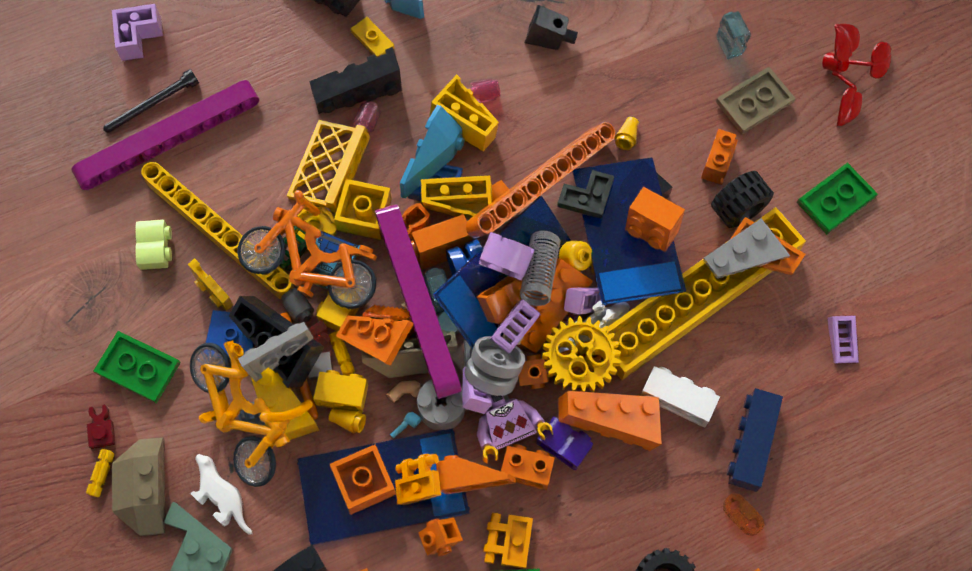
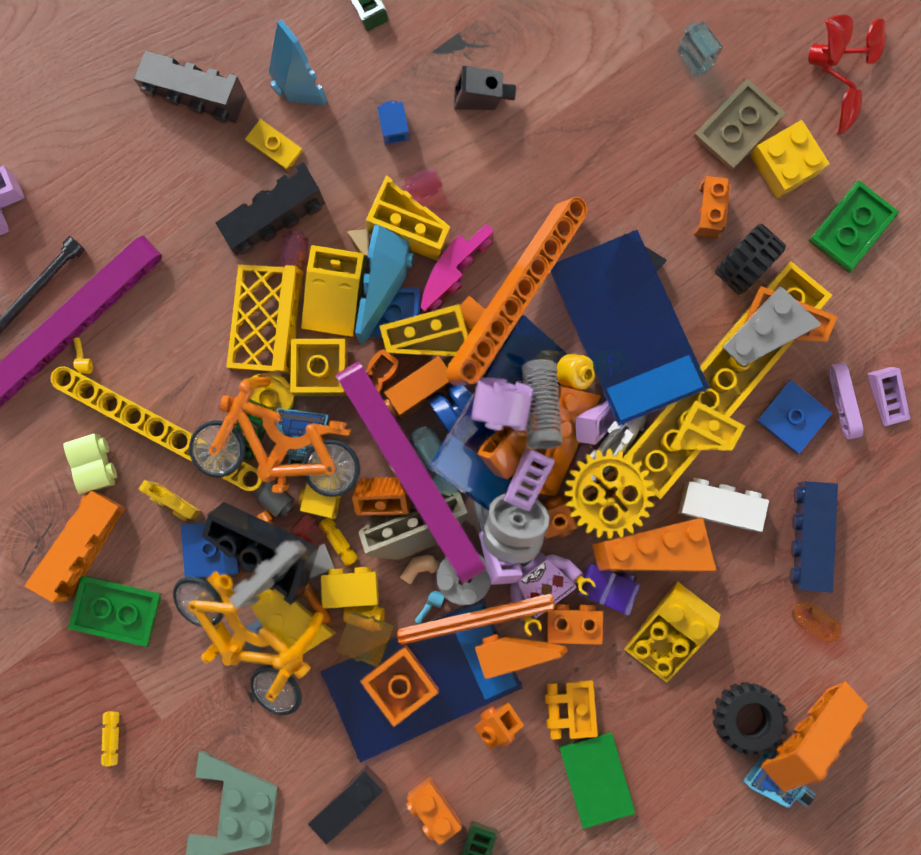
camera: 10 degrees left, 15 degrees up
dark red plate [87,404,115,449] -> none
dark tan wedge [112,437,165,536] -> none
white animal [191,454,252,535] -> none
orange wing [336,315,414,366] -> none
light orange plate [395,453,441,505] -> none
pearl dark grey plate [557,170,614,219] -> none
yellow cone [615,117,639,150] -> none
orange brick [625,187,685,252] -> none
none -> orange wedge [24,491,126,603]
none -> yellow hand [74,338,93,374]
none -> yellow slope [301,245,367,337]
none -> clear yellow piece [337,610,393,667]
none -> tan slope [347,229,371,262]
none -> blue brick [377,101,410,145]
none -> orange axle [397,594,555,645]
none -> dark pink slope [421,224,494,314]
none -> yellow slope [624,581,721,683]
none -> yellow wing [670,400,745,450]
none -> yellow brick [750,120,830,199]
none -> blue plate [756,380,832,454]
none -> lavender beam [828,362,863,440]

